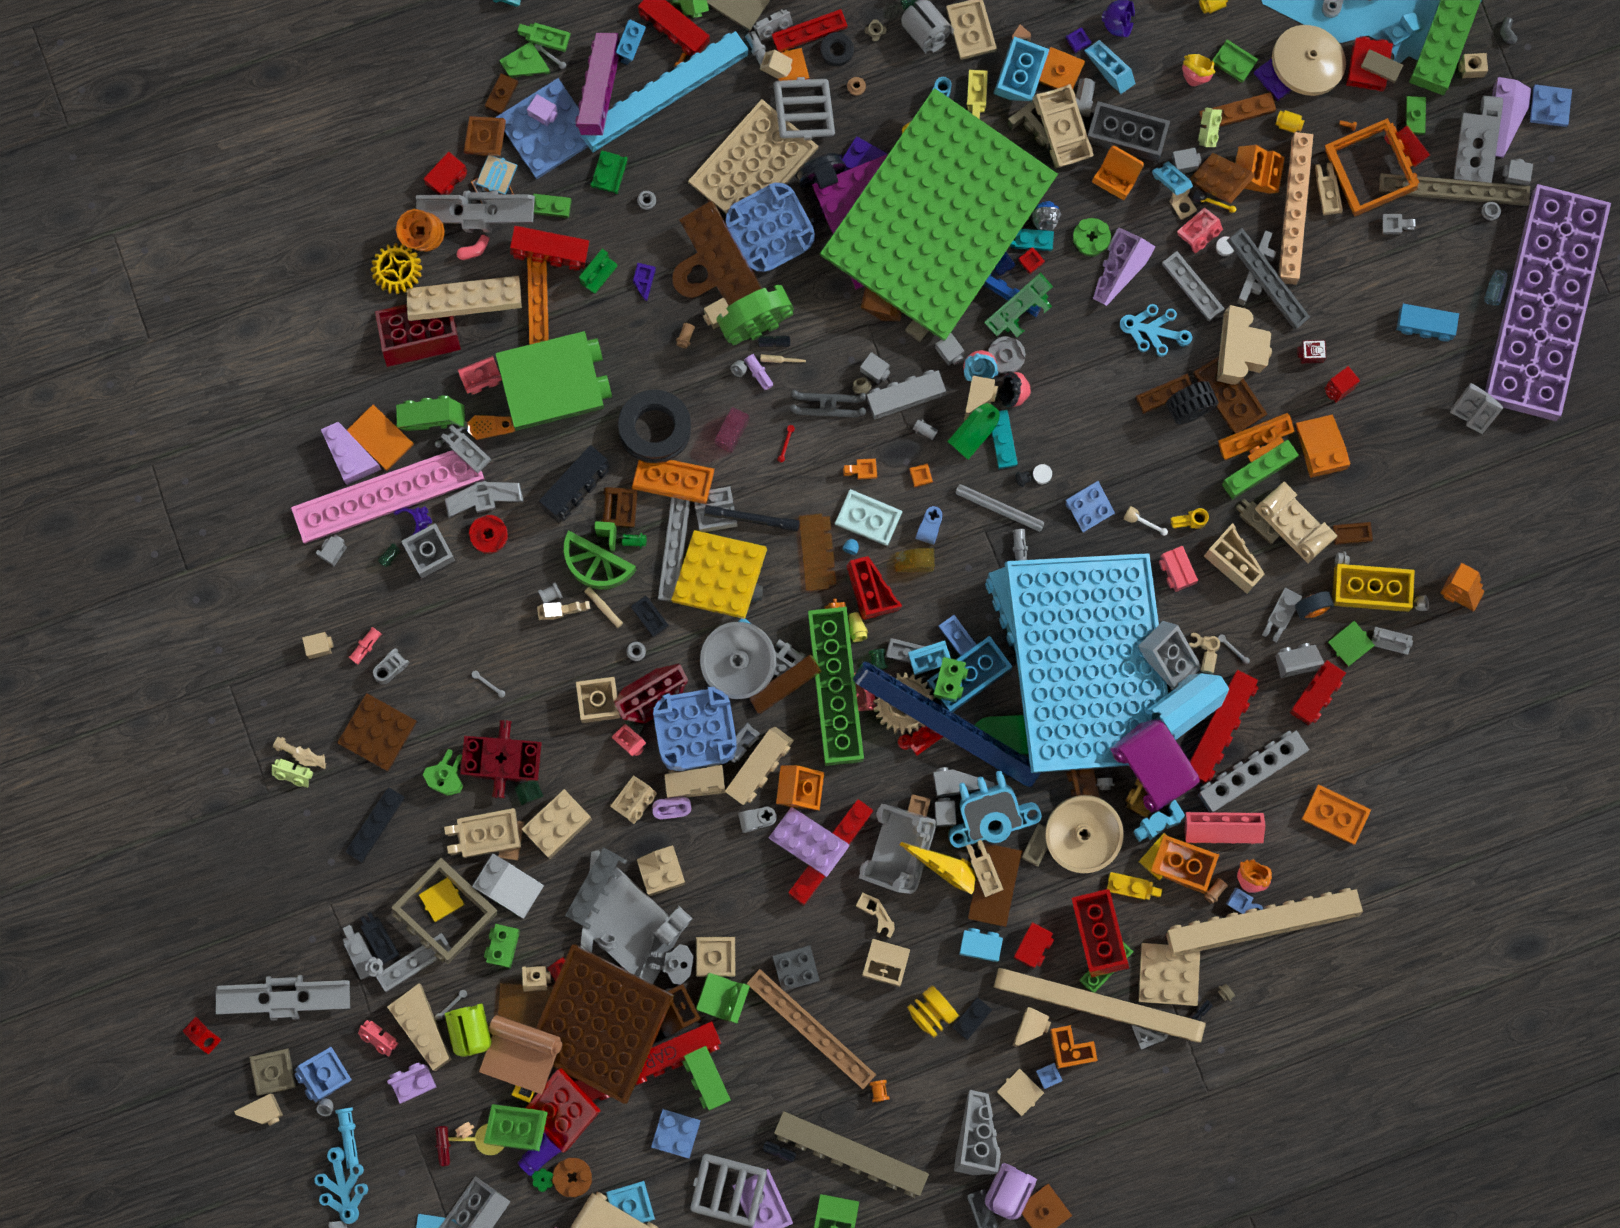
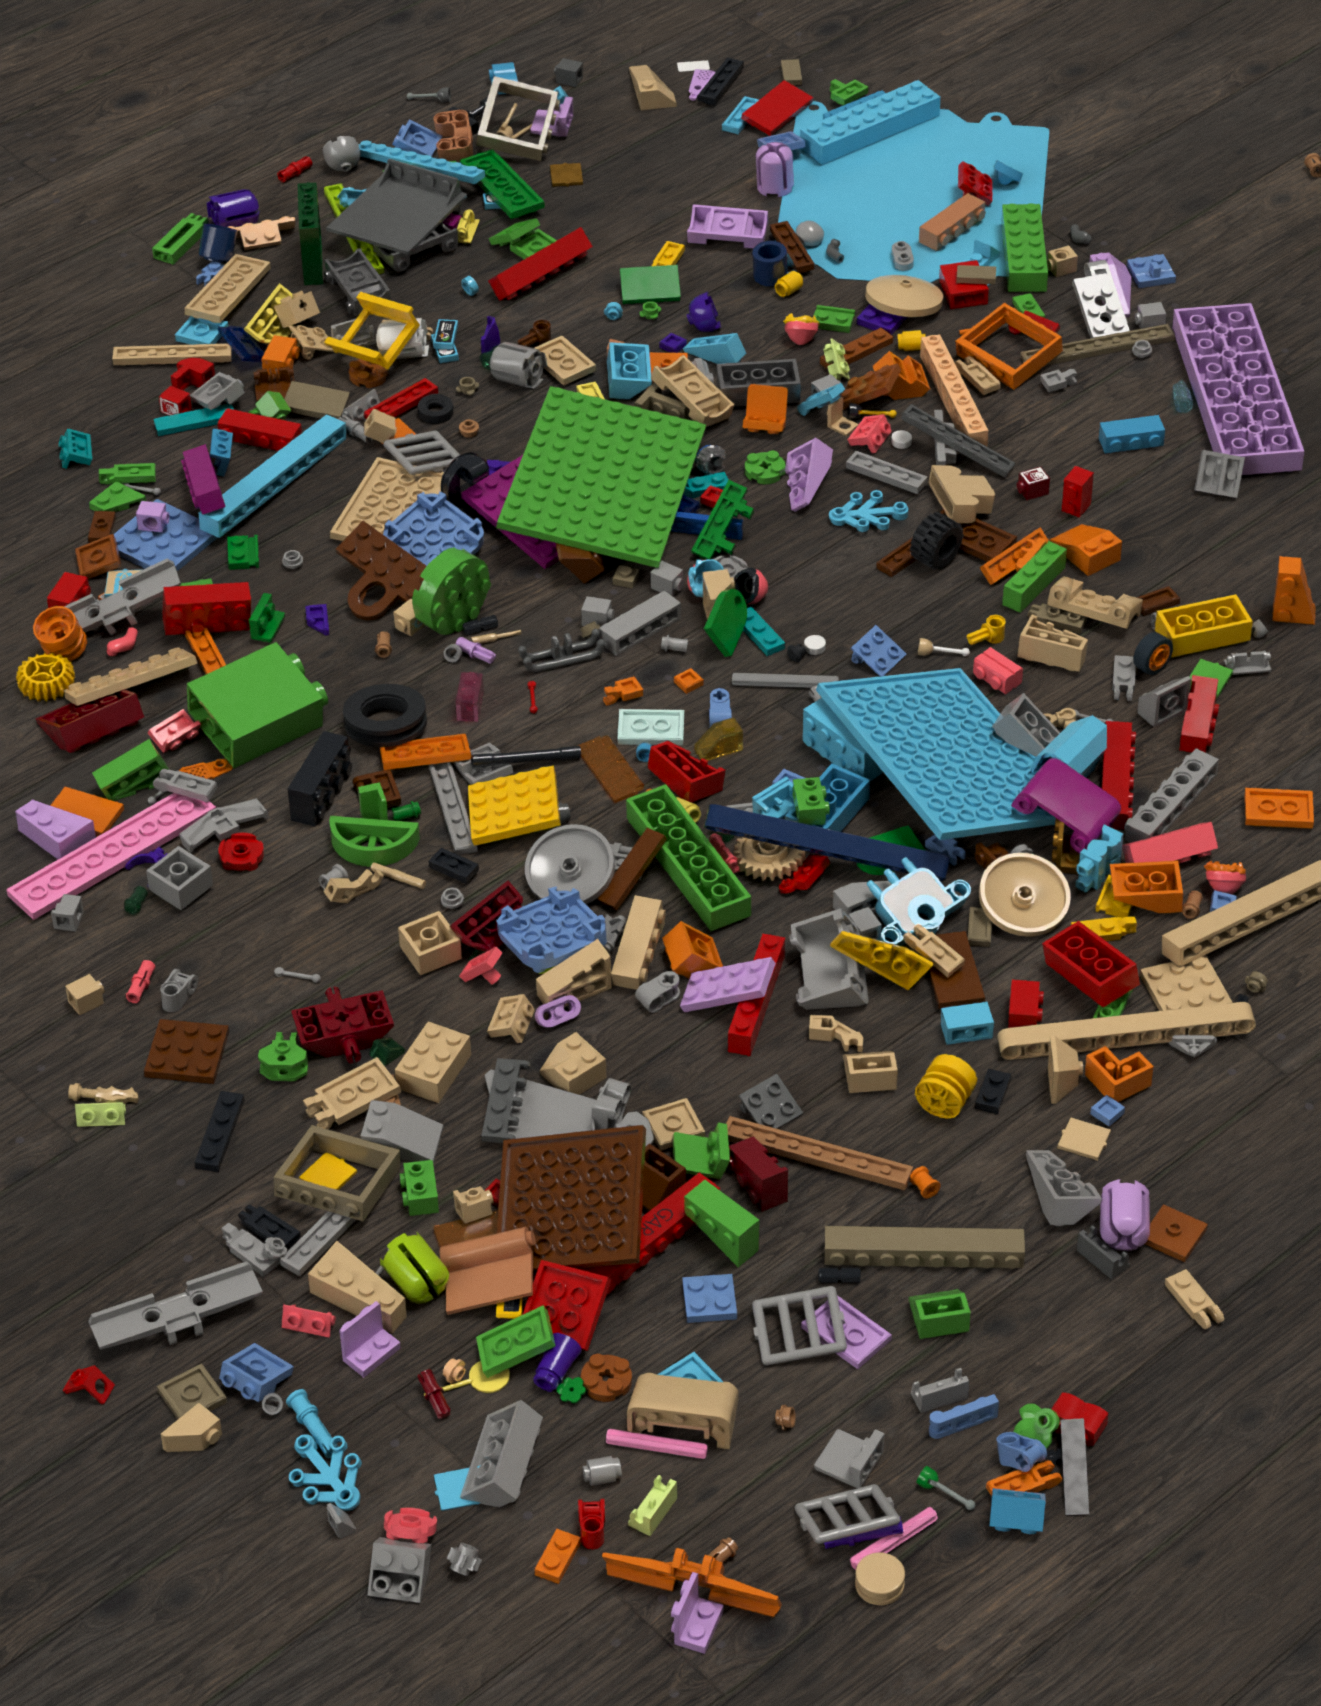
camera: 20 degrees left, 35 degrees down
none -> dark red wedge [728,1136,788,1212]

